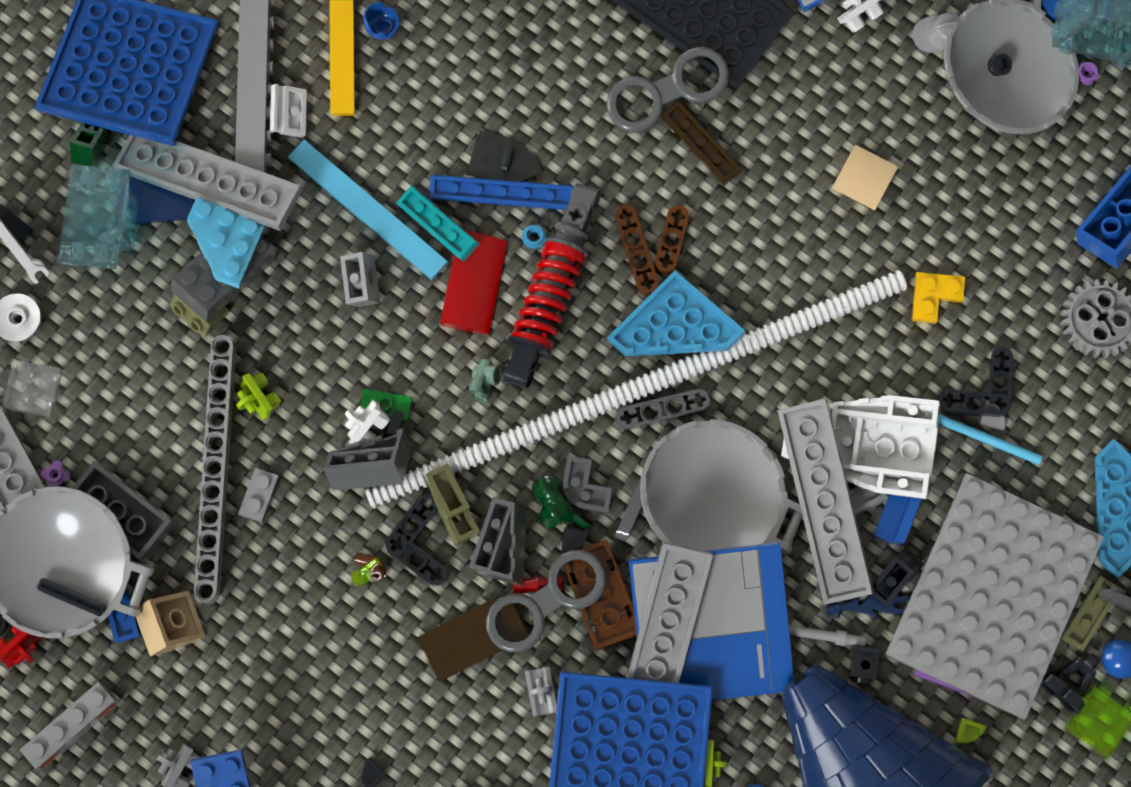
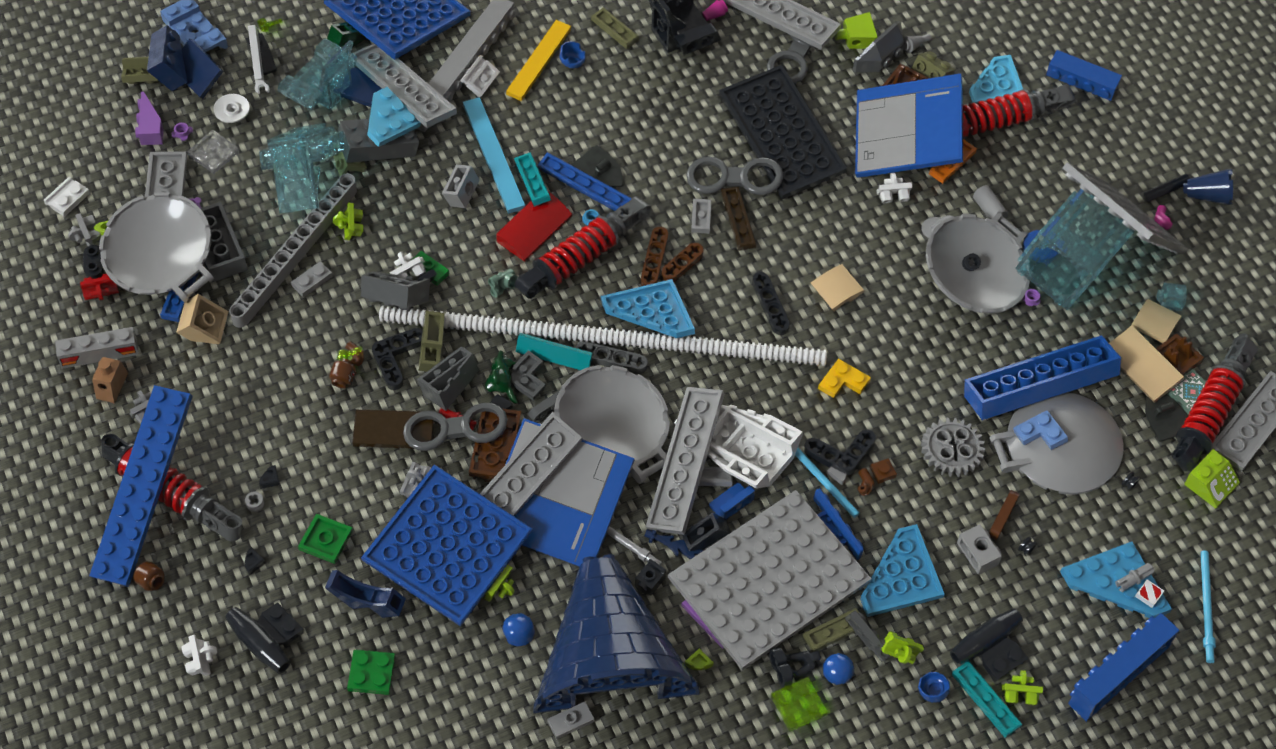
camera: 25 degrees right, 20 degrees down
black axle [37,578,106,617] -> none
none -> medium nougat torso [92,357,128,403]
none -> clear light blue piece [259,123,344,213]
none -> reddish brown head [329,359,357,389]
none -> teal tile [516,333,593,370]
none -> light grey plate [691,199,711,234]
none -> black beam [752,272,790,335]
none -> blue bracket [813,488,863,560]
none -> reddish brown arm [858,468,875,496]
none -> reddish brown plate [870,458,897,484]

